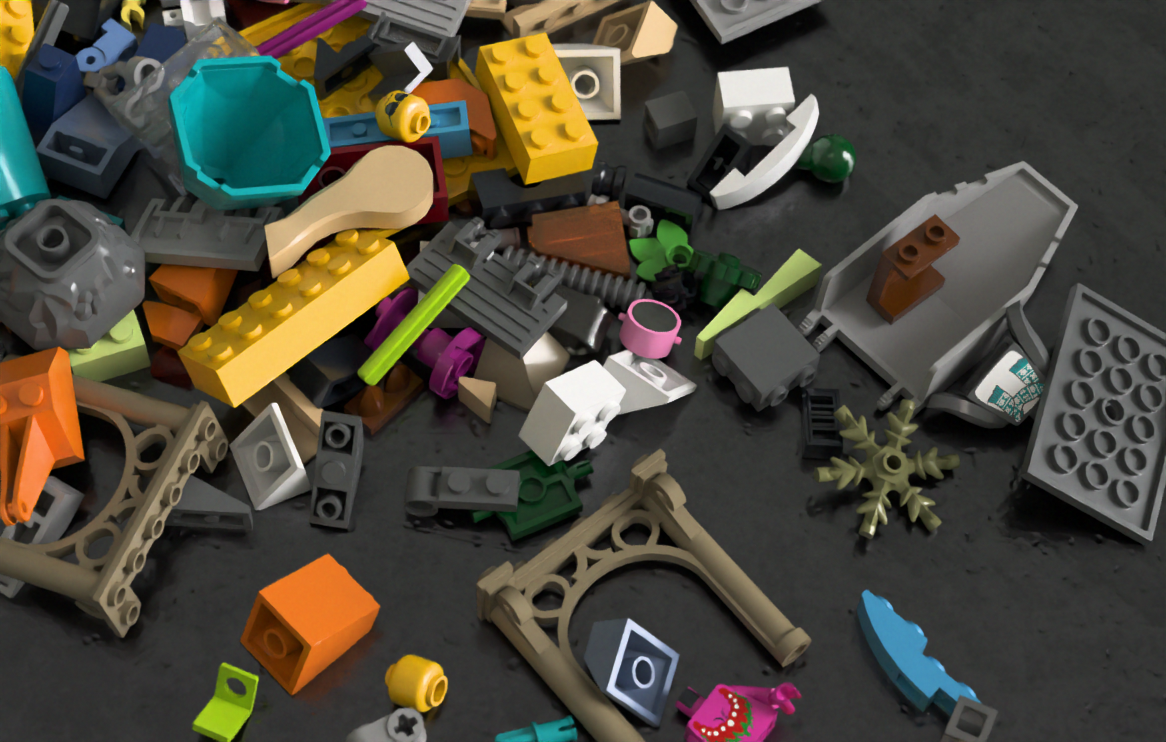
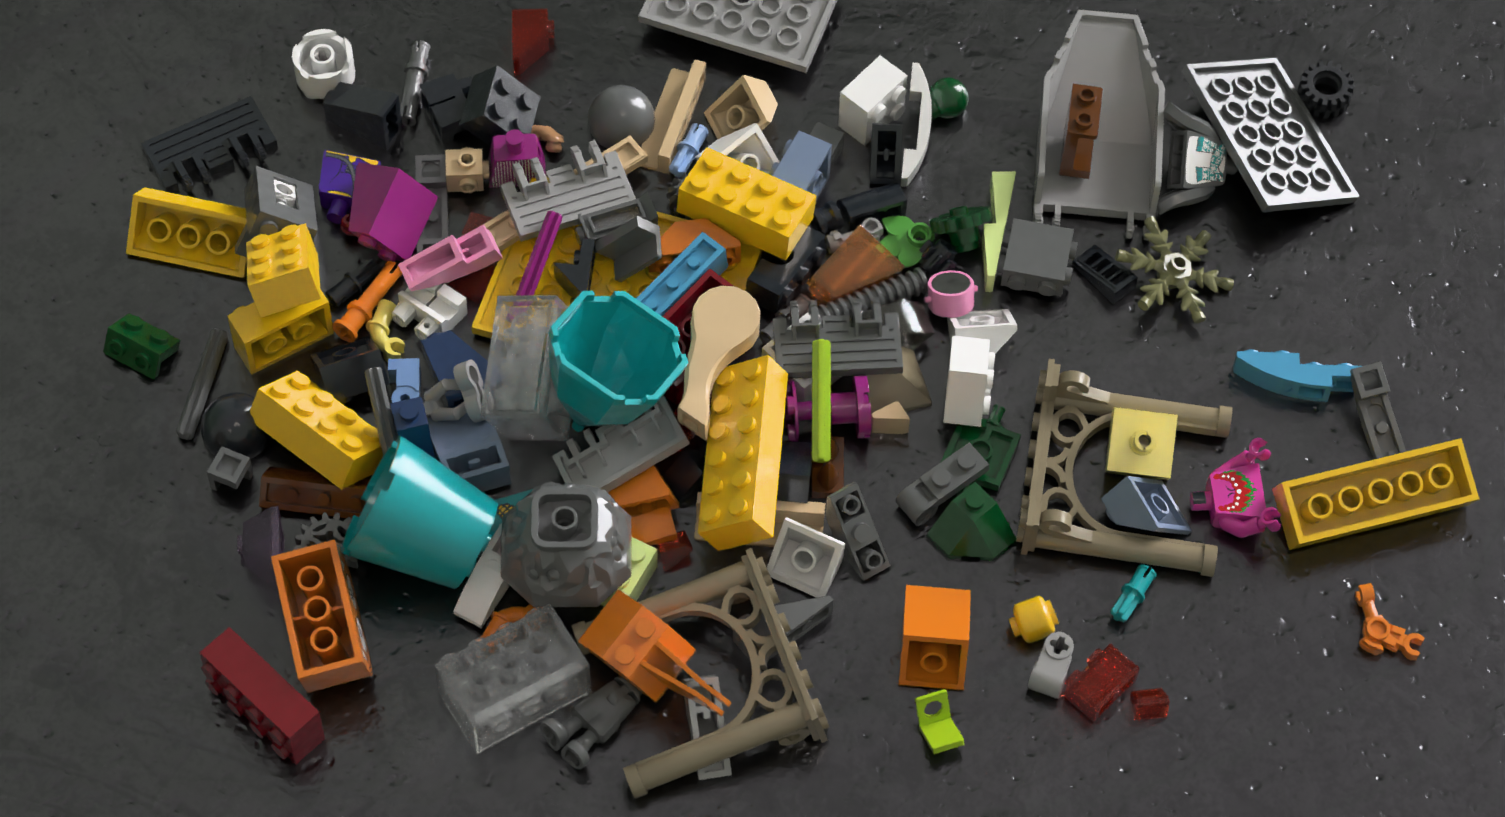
camera: 40 degrees left, 0 degrees up
yellow head [375,90,431,143] -> none
none -> light blue axle [669,123,709,178]
none -> sand blue brick [769,131,832,200]
none -> dark green slope [926,482,1017,561]
none -> light yellow brick [1105,407,1178,481]

